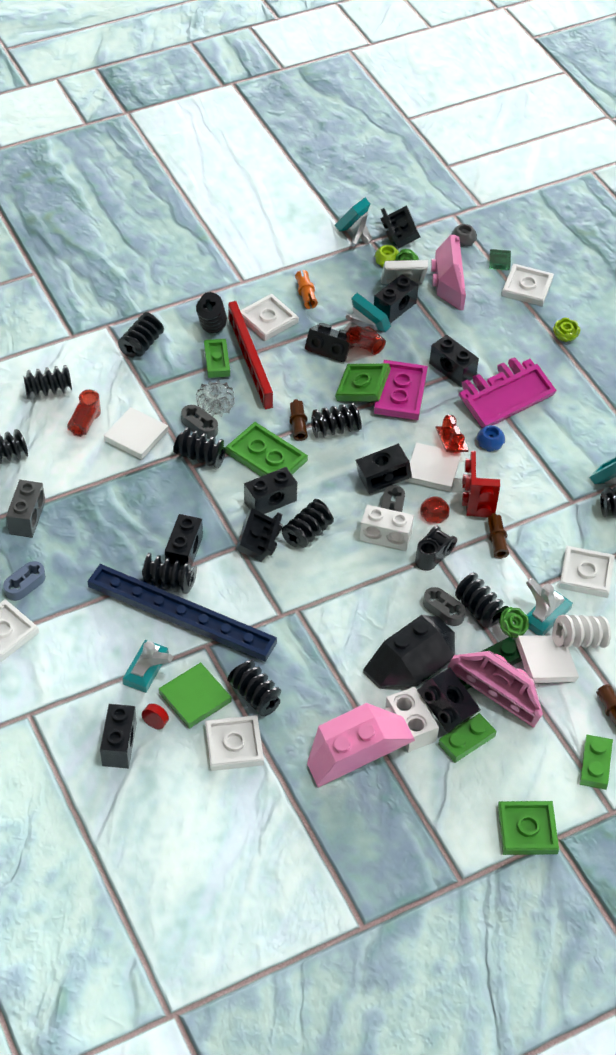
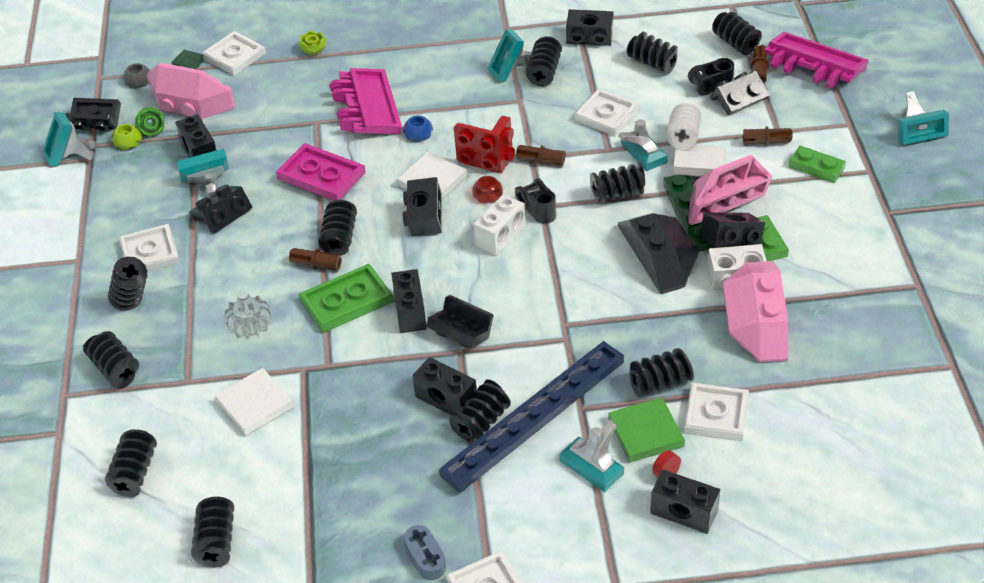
camera: 65 degrees left, 5 degrees down
dark grey brick [6,479,45,538] -> none
clear red piece [67,389,101,437] -> none
black piece [173,427,225,469] -> none
dark grey beam [181,405,218,439] -> none
bright green plate [204,339,230,378] -> none
red tile [228,301,273,409] -> none
black piece [281,499,334,548] -> none
orange pin [295,270,318,309] -> none
bright green tile [335,363,391,401] -> none
clear red piece [346,325,386,355] -> none
white tile [381,260,428,284] -> none
dark grey beam [381,485,405,512] -> none
dark grey beam [423,587,466,626] -> none
black brick [429,335,479,387] -> none
clear red hinge [436,415,469,454] -> none
bright green tile [498,801,559,855] -> none
bright green plate [499,607,529,638] -> none

